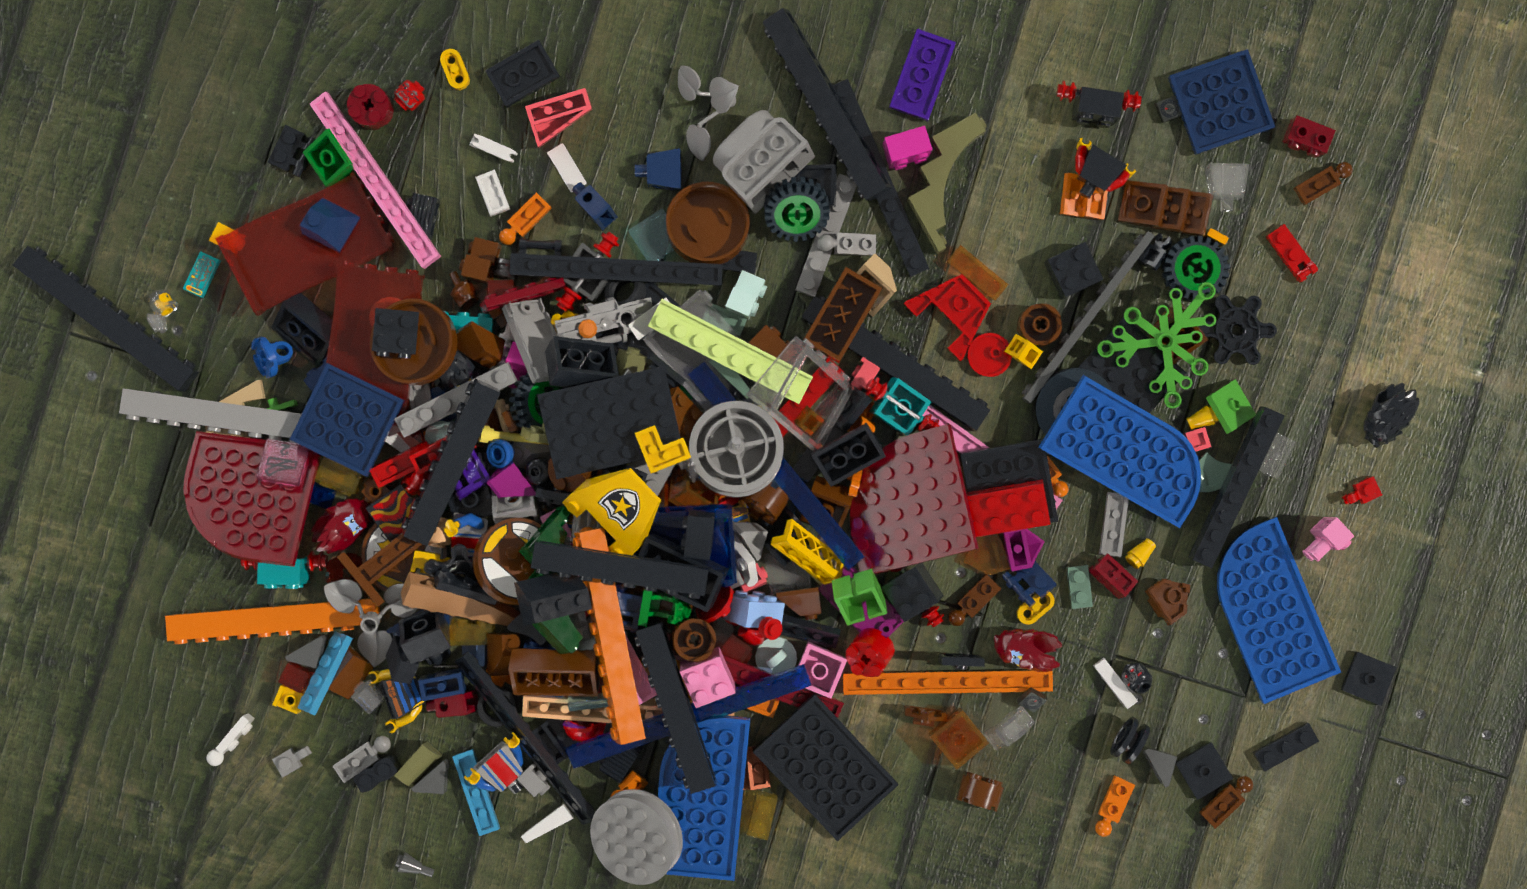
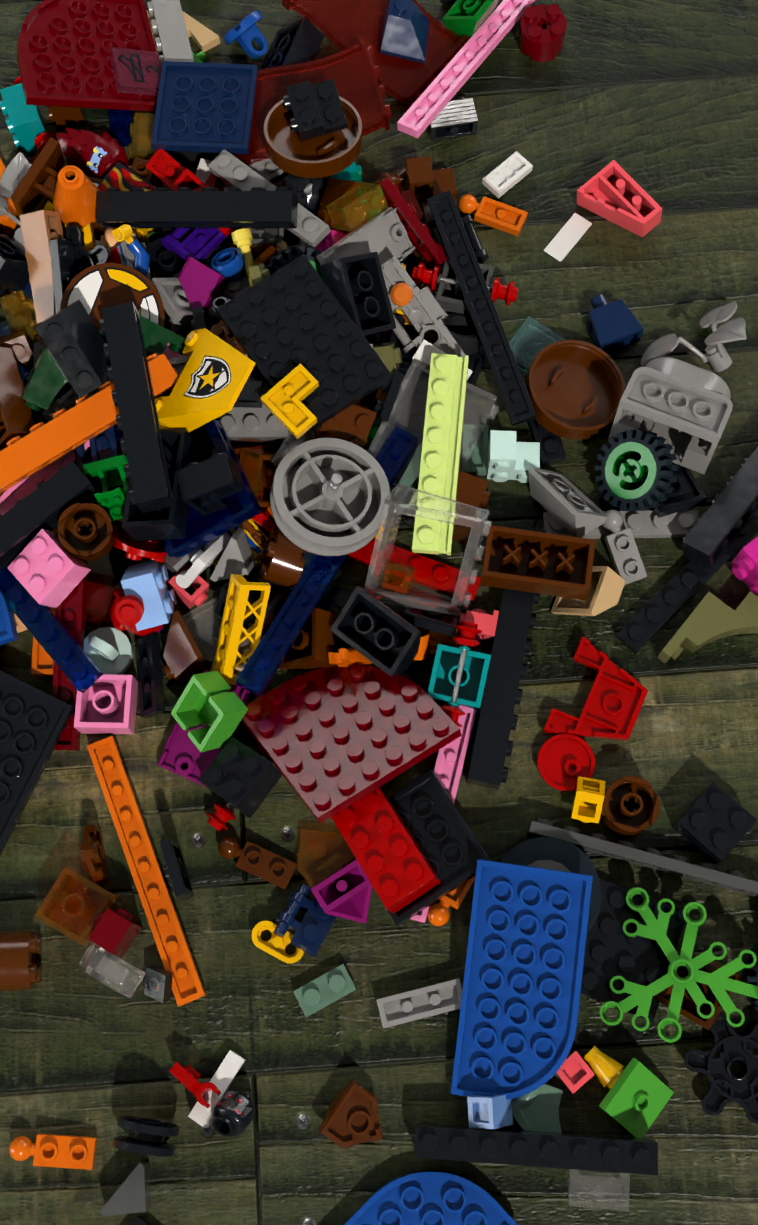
camera: 70 degrees right, 15 degrees down
red head [394,80,425,111] -> none
yellow plate [440,49,470,90] -> none
white piece [469,134,517,163] -> none
black plate [485,40,560,108] -> none
dark blue torso [572,182,618,231] -> none
red brick [846,628,895,677] -> none
clear orange plate [947,245,1009,301] -> none
dark red head [994,629,1063,672] -> none
dark red hinge [1089,553,1139,599] -> none
yellow cone [1126,538,1156,569] -> none
none -> orange cone [53,165,100,228]
none -> dark red brick [88,907,142,956]
none -> red plate [169,1062,221,1108]
none -> clear yellow brick [326,182,388,232]
none -> medium blue panel [467,1095,513,1129]
none -> light grey slope [528,467,608,538]

